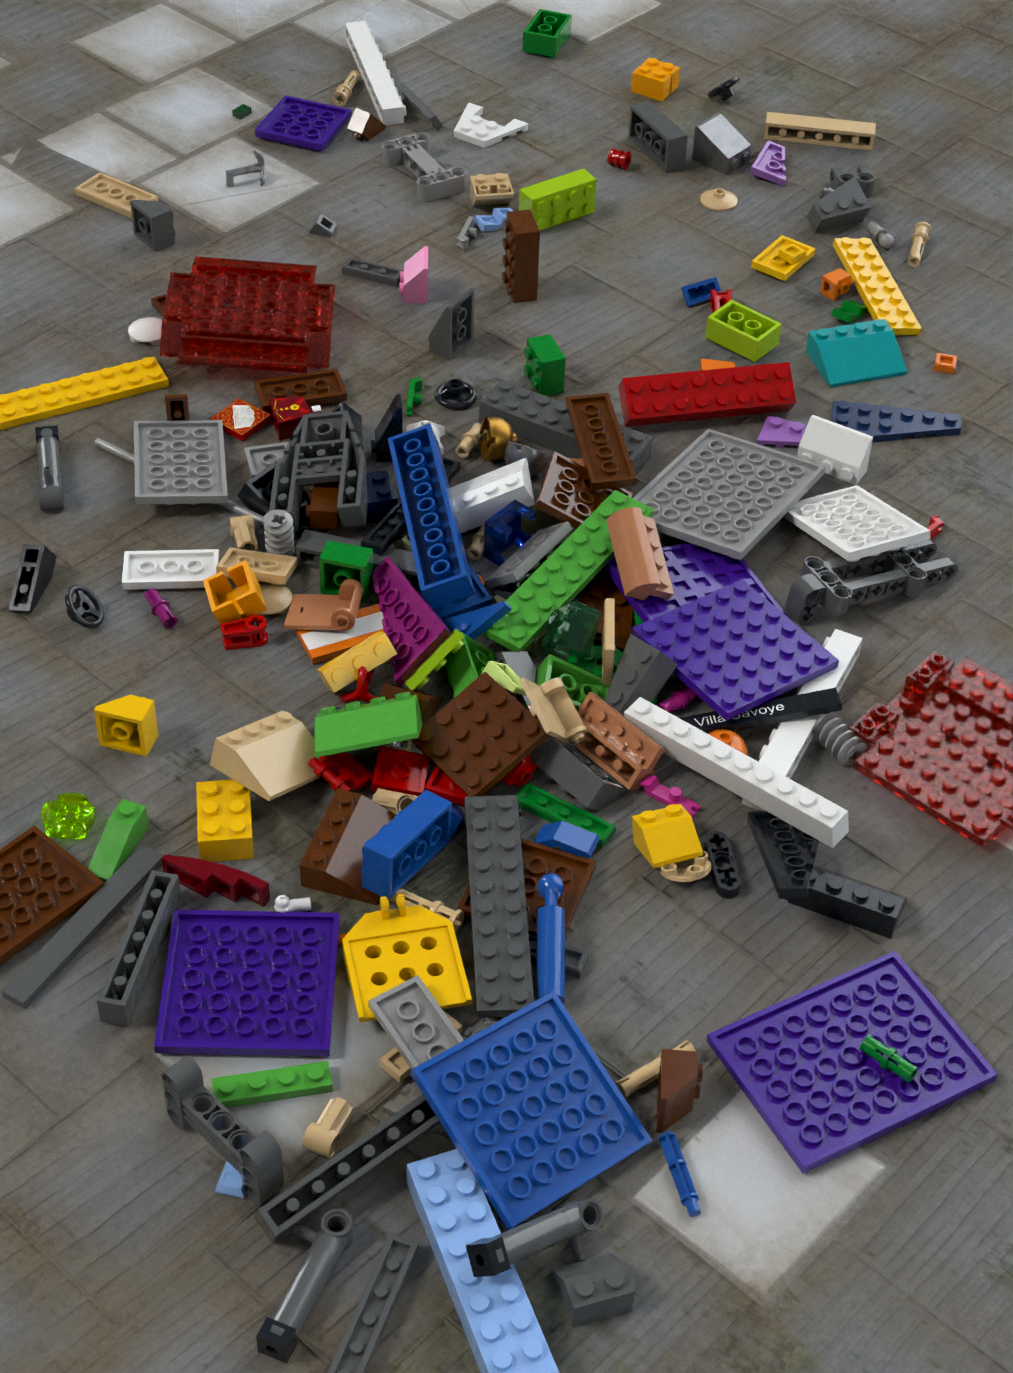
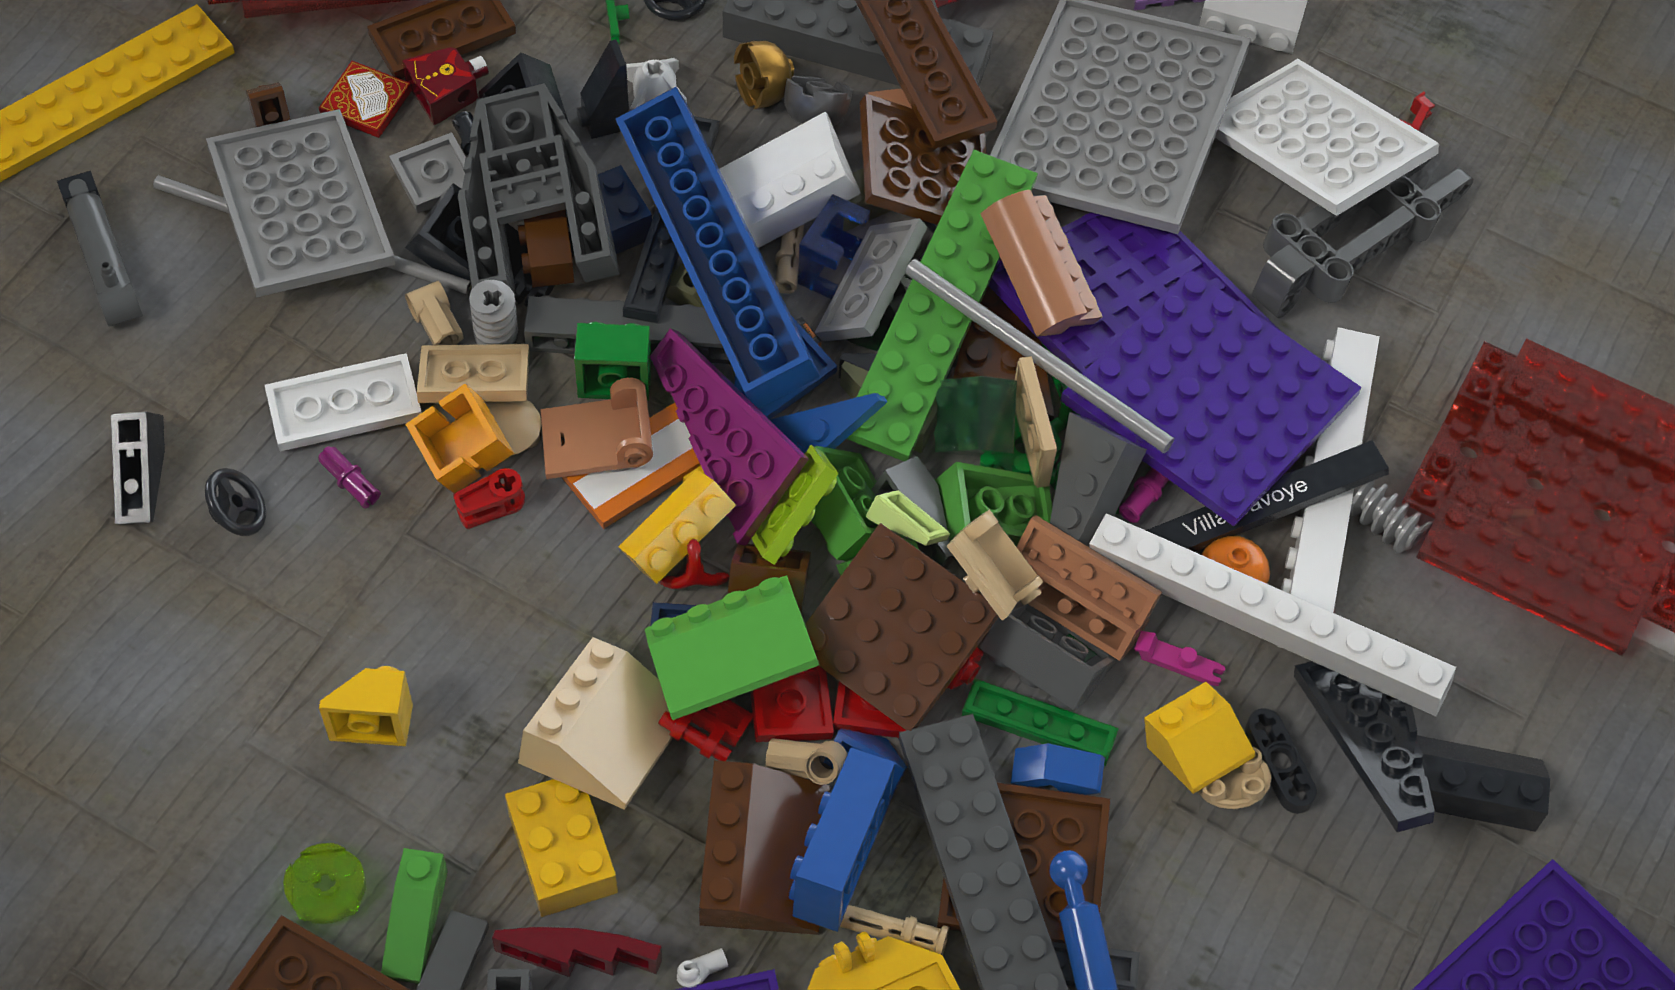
camera: 15 degrees left, 15 degrees up
tan pin [455,423,483,458] -> none
none -> light grey piece [905,259,1174,453]

